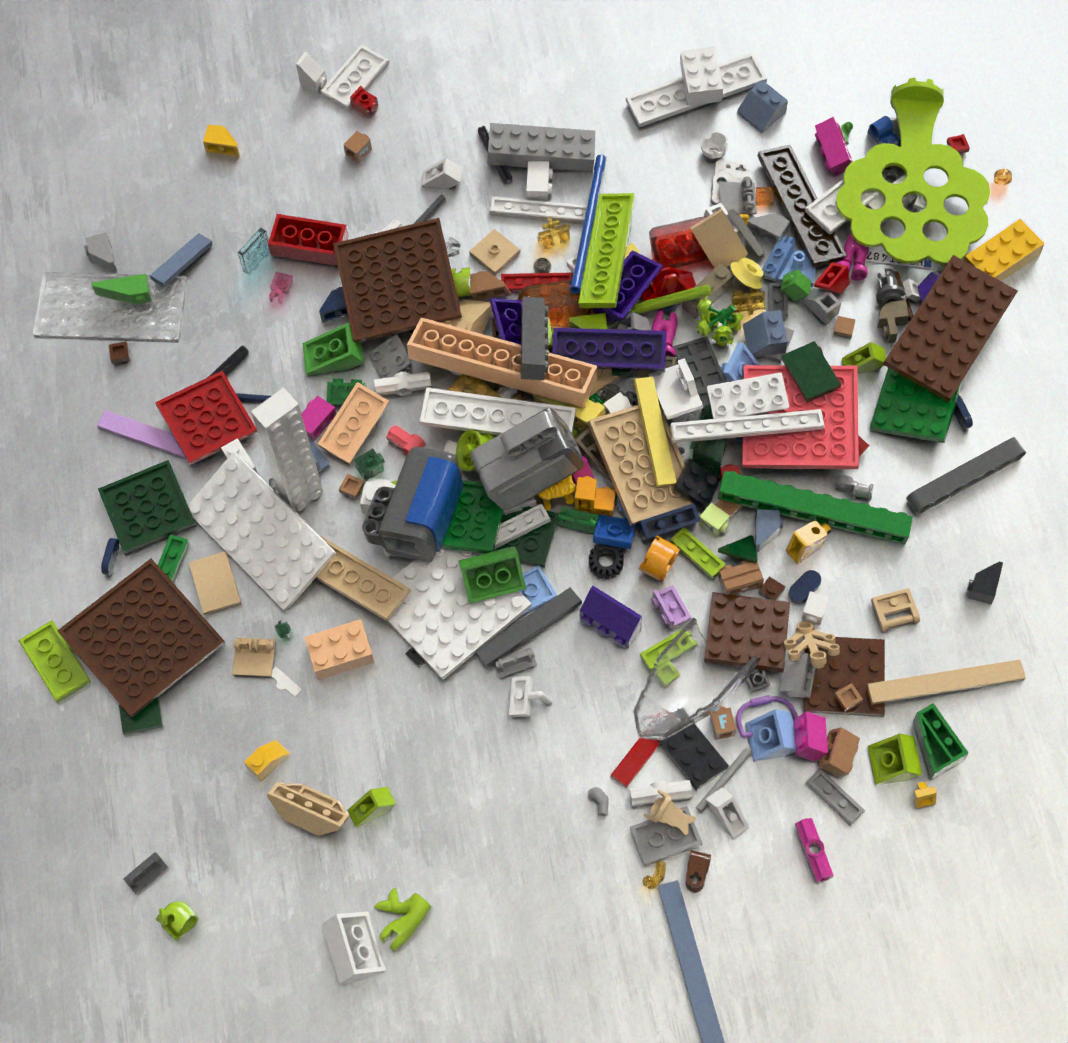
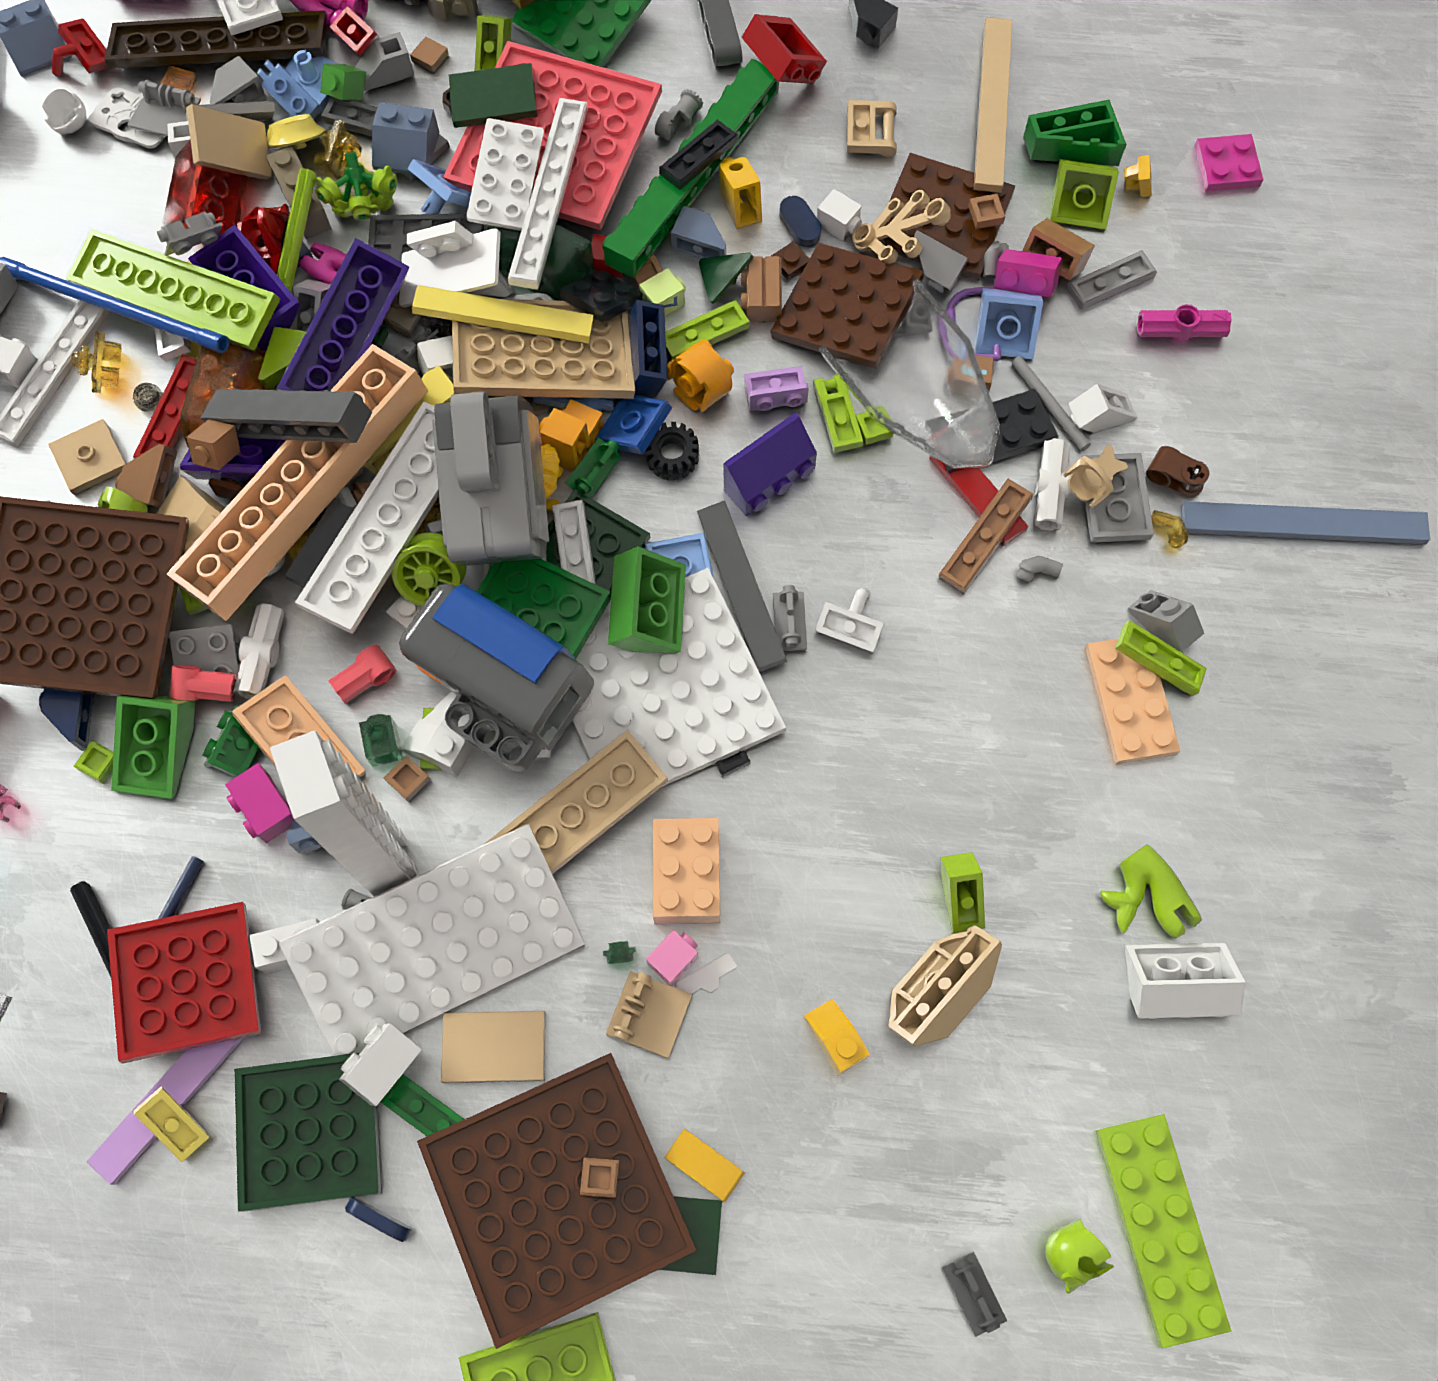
camera: 75 degrees left, 5 degrees up
none -> red plate [51,18,108,76]
none -> lime tile [73,740,113,784]
none -> light yellow plate [134,1086,209,1163]
none -> light grey hinge [157,212,223,256]
none -> coral piece [169,665,236,702]
none -> medium nougat brick [186,419,241,470]
none -> black tile [284,499,354,588]
none -> white brick [339,1023,422,1106]
none -> medium nougat tile [580,1157,619,1198]
none -> bright pink brick [646,930,699,986]
none -> black tile [659,119,738,190]
none -> yellow slope [664,1129,745,1202]
none -> red window [741,14,827,84]
none -> medium nougat tile [939,478,1033,593]
none -> light grey arm [983,241,1009,279]
none -> light nougat plate [1085,639,1180,765]
none -> lime plate [1095,1114,1232,1349]
none -> lime tile [1115,620,1207,697]
none -> light grey slope [1128,590,1205,652]
none -> dark pink plate [1194,134,1263,192]

